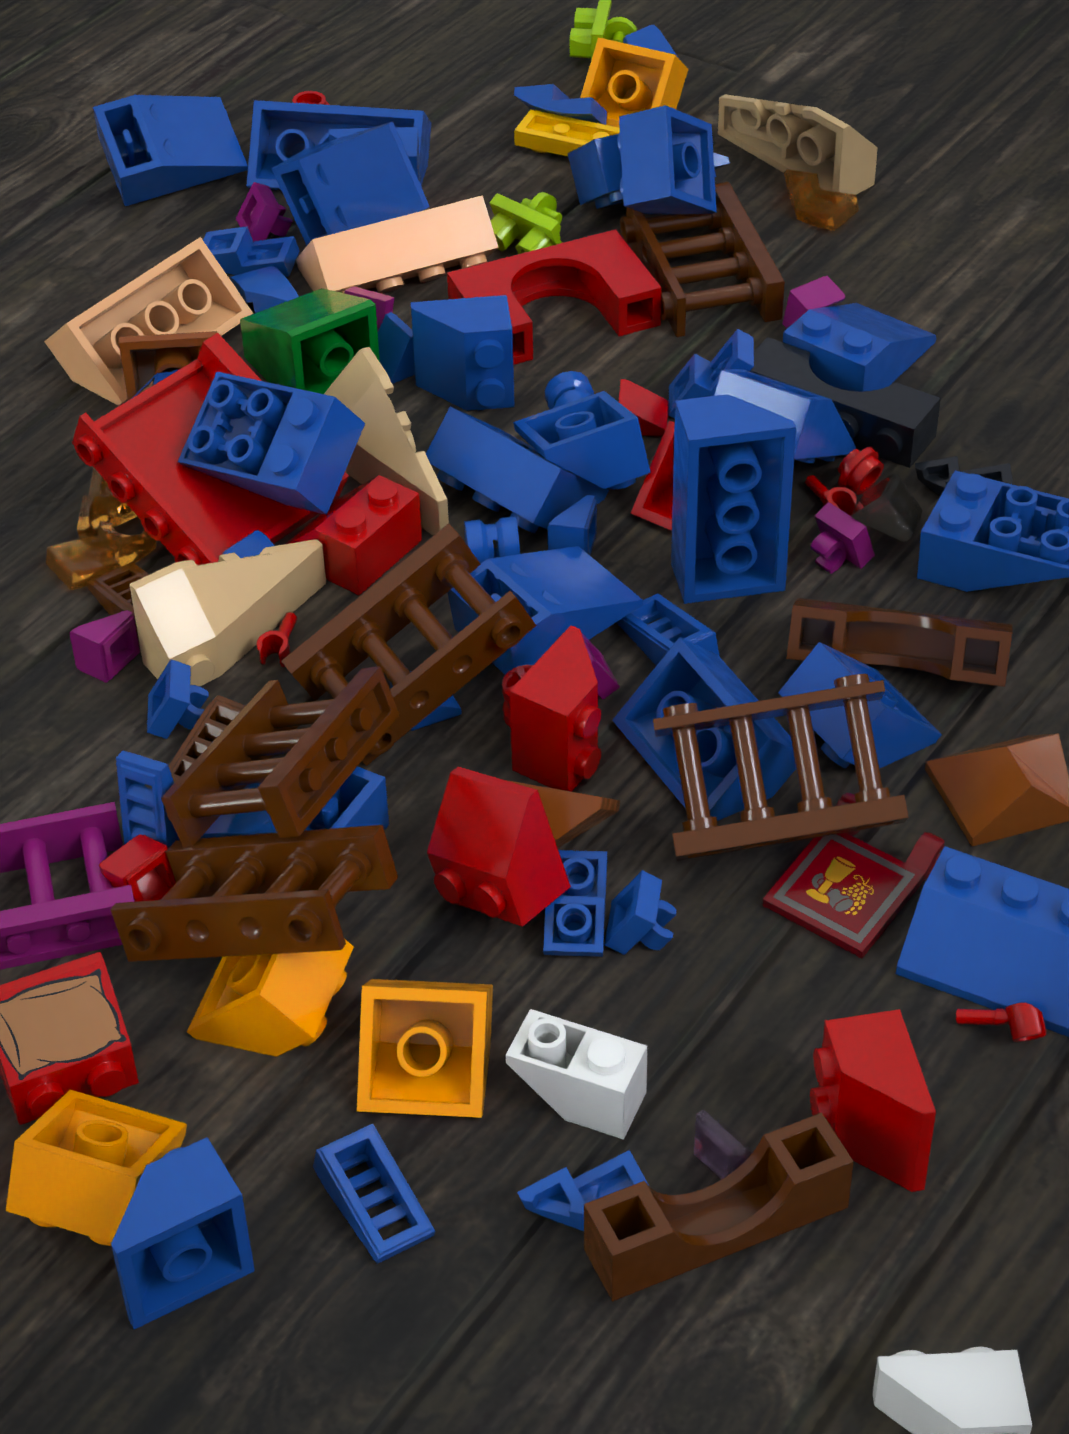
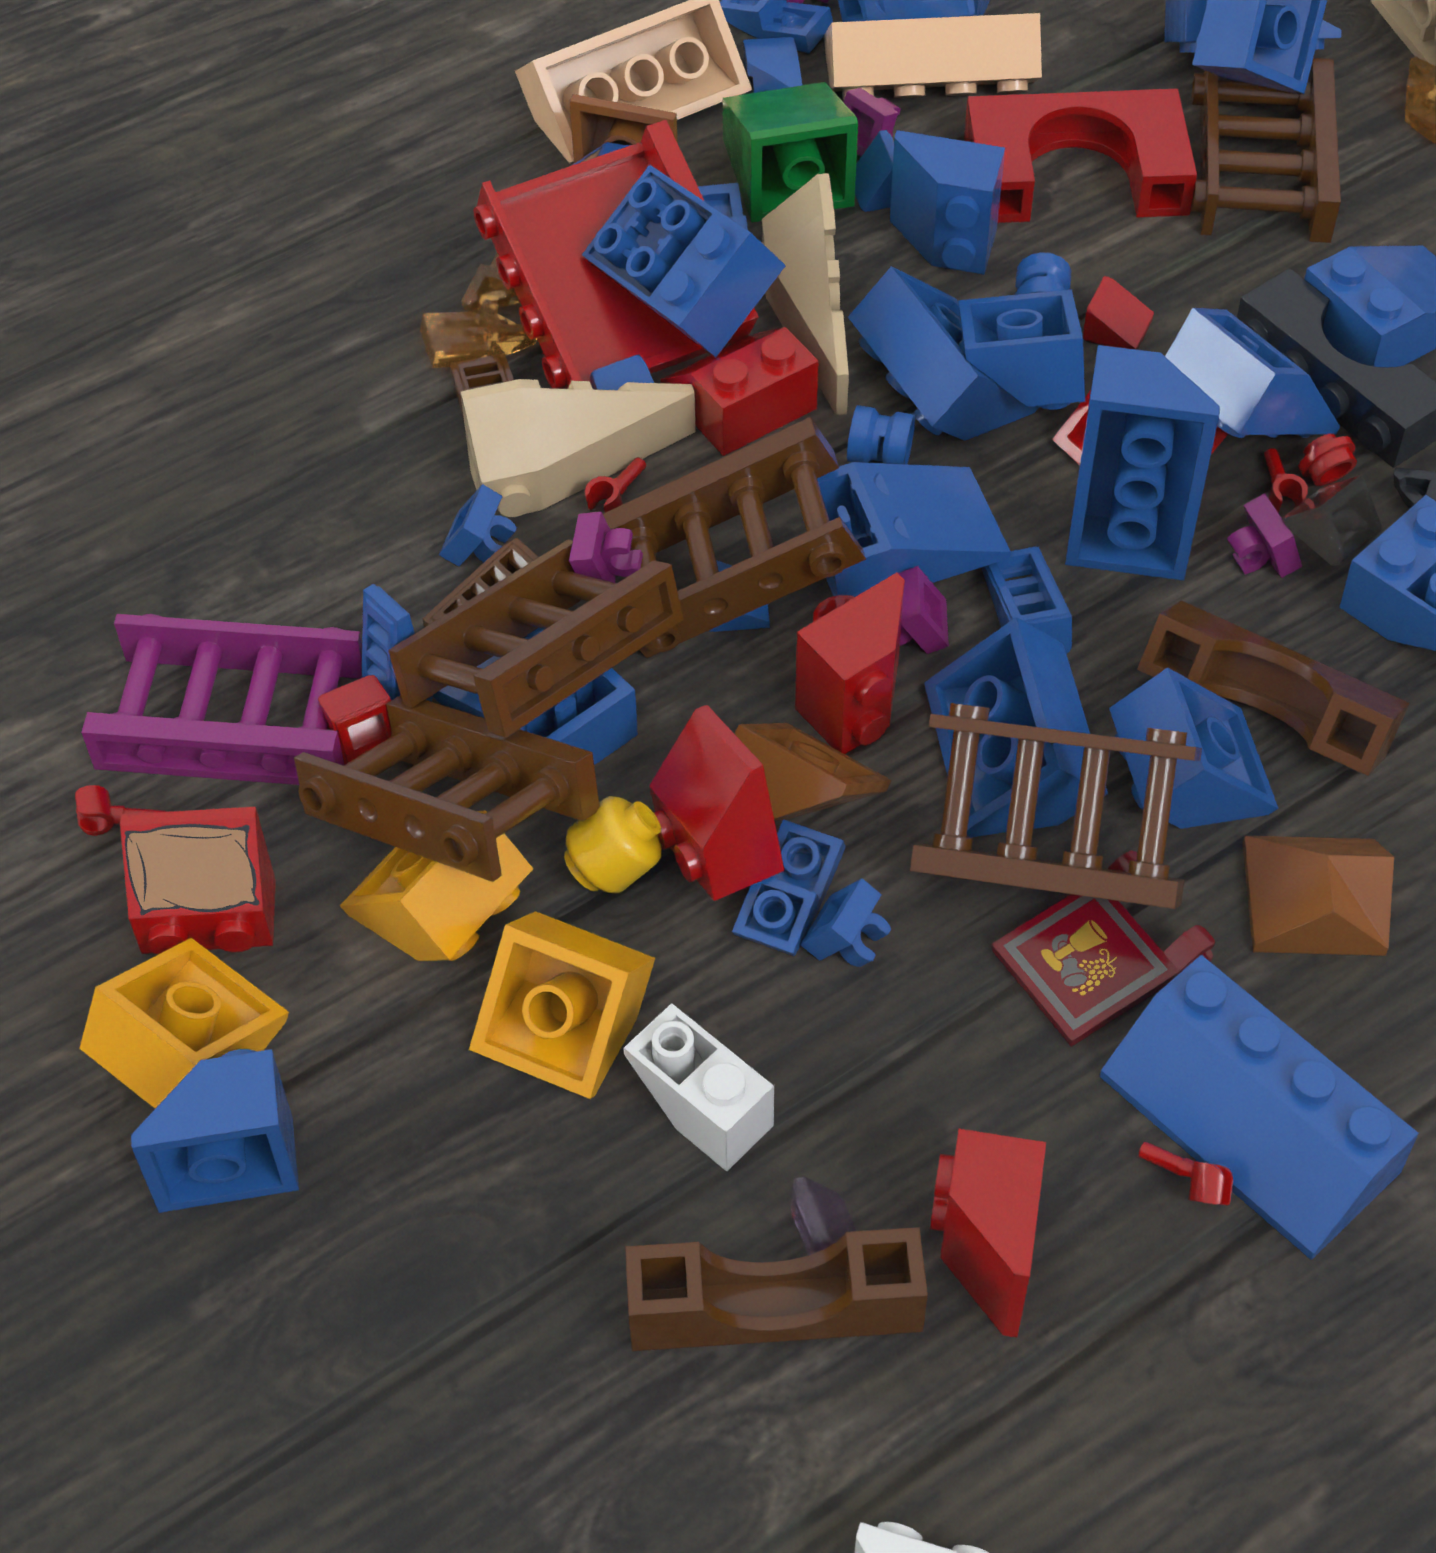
camera: 20 degrees right, 10 degrees up
magenta slope [70,610,140,683] -> none
blue slope [313,1124,435,1264] -> none
lime hips [489,192,563,254] -> none
blue slope [517,1150,649,1231] -> none
blue slope [547,495,597,555] -> none
blue slope [668,329,754,418] -> none
magenta slope [782,275,845,328] -> none
none -> yellow head [564,796,661,893]
none -> magenta tile [569,511,643,583]

